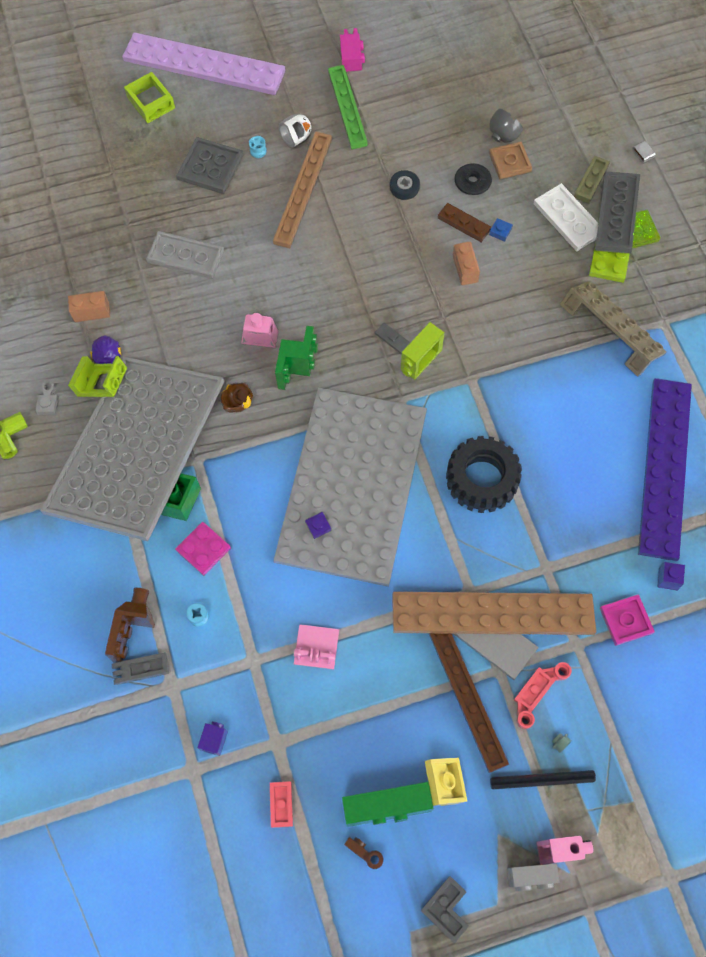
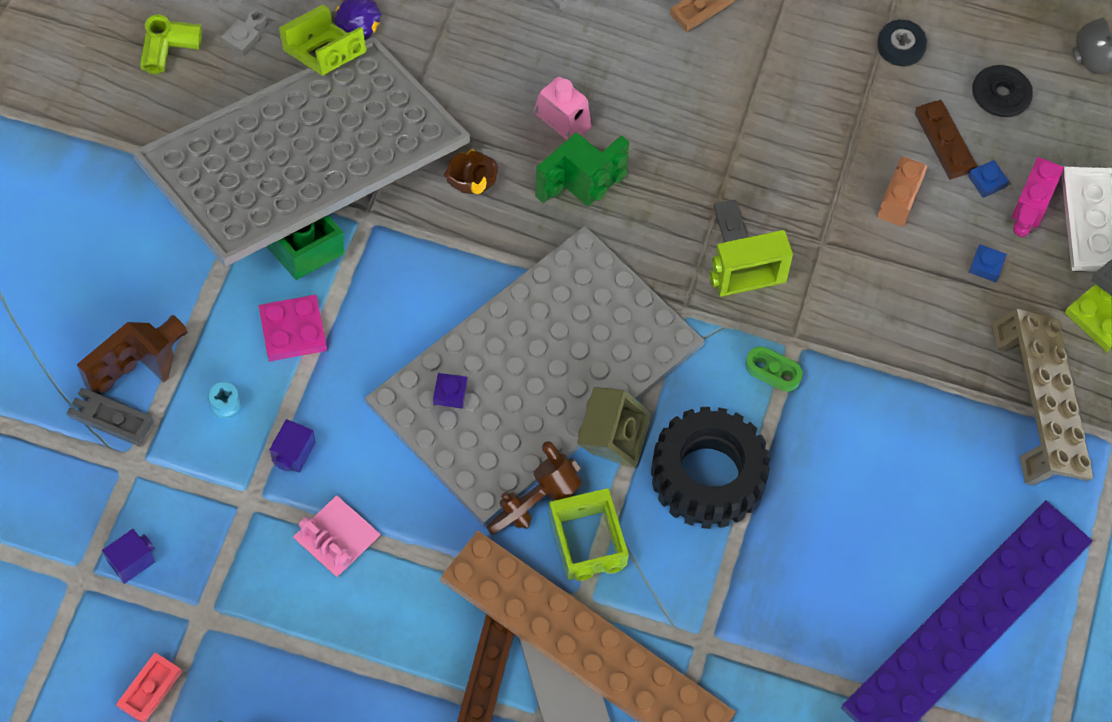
camera: 30 degrees right, 5 degrees down
medium nougat plate [489,142,532,180] -> none
none -> dark purple brick [269,419,316,473]
none -> reddish brown piece [486,441,582,535]
none -> lime window [548,488,629,581]
none -> olive slope [577,387,652,468]
none -> bright green plate [745,347,803,392]
none -> blue plate [969,244,1006,282]
none -> dark pink hinge [1011,156,1064,237]

